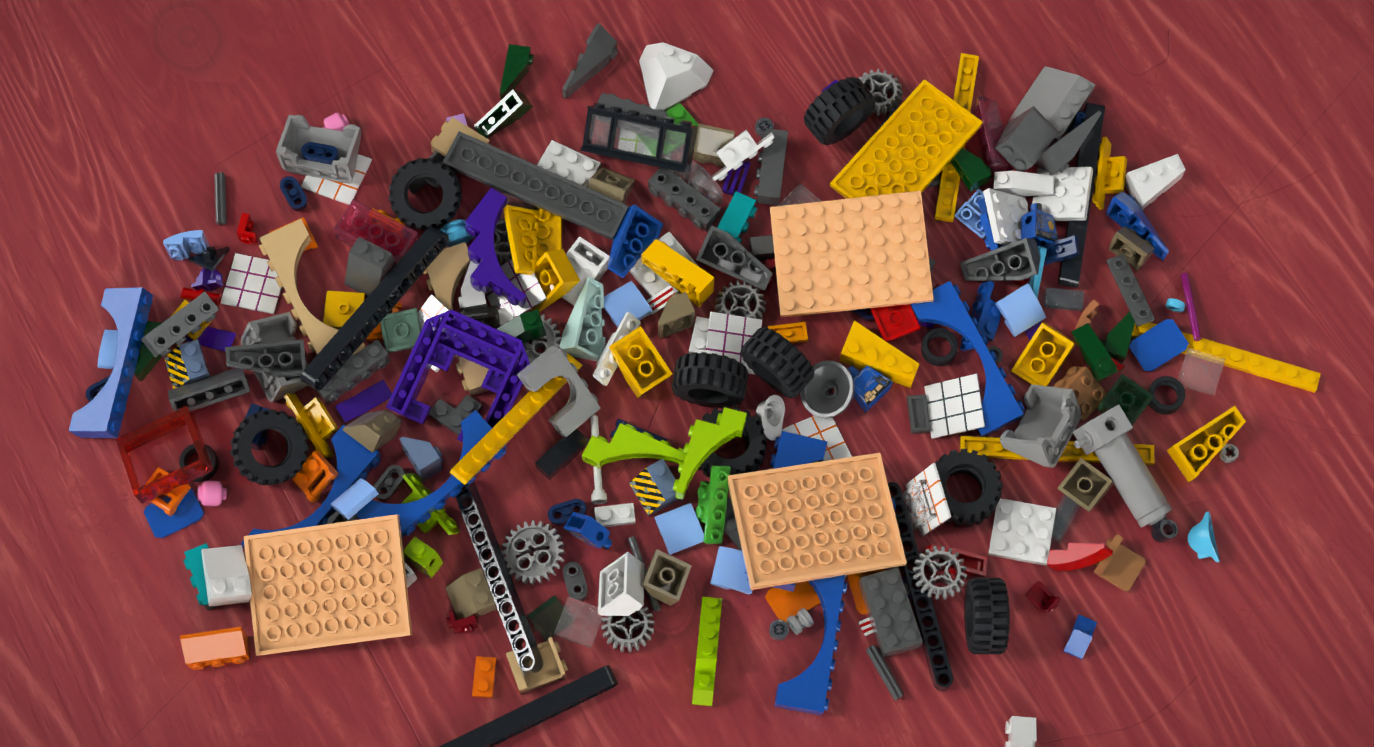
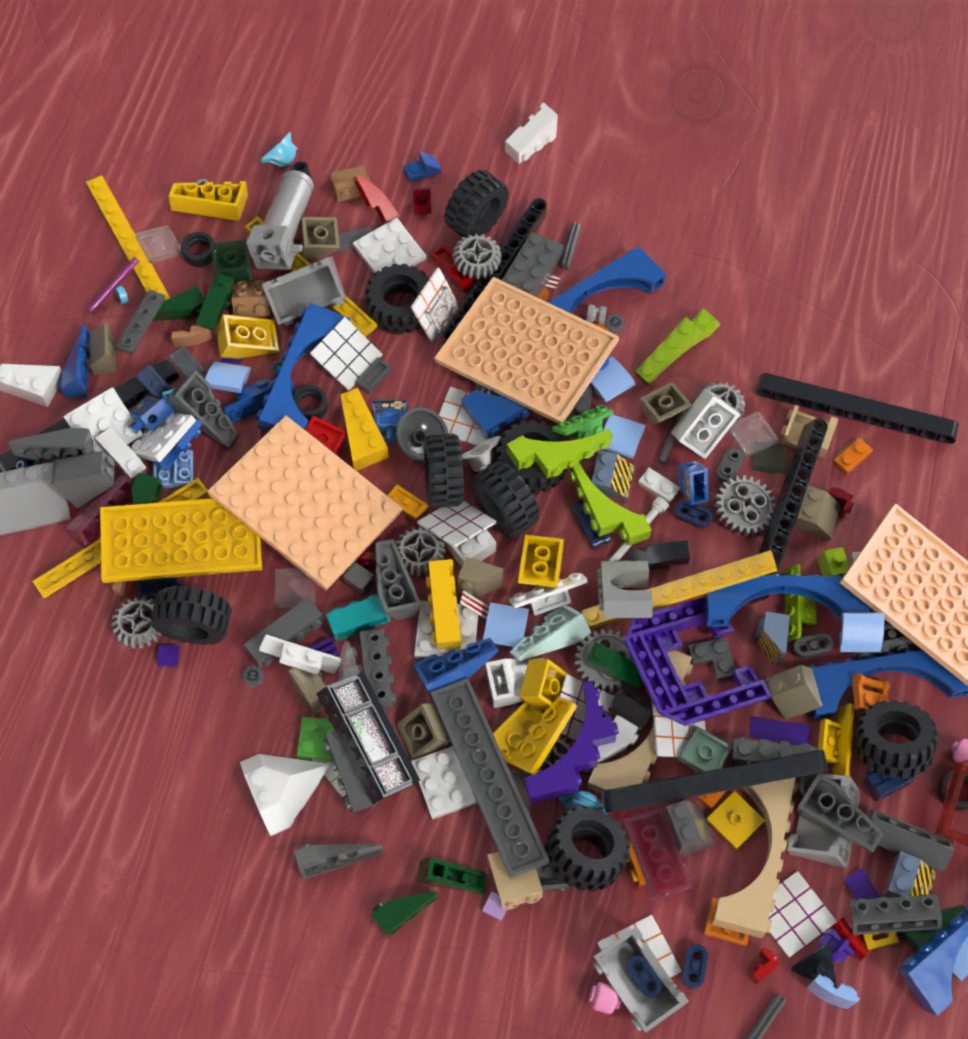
camera: 135 degrees left, 5 degrees down
yellow bracket [1092,136,1127,210] -> none
blue piece [1129,319,1189,371] -> none

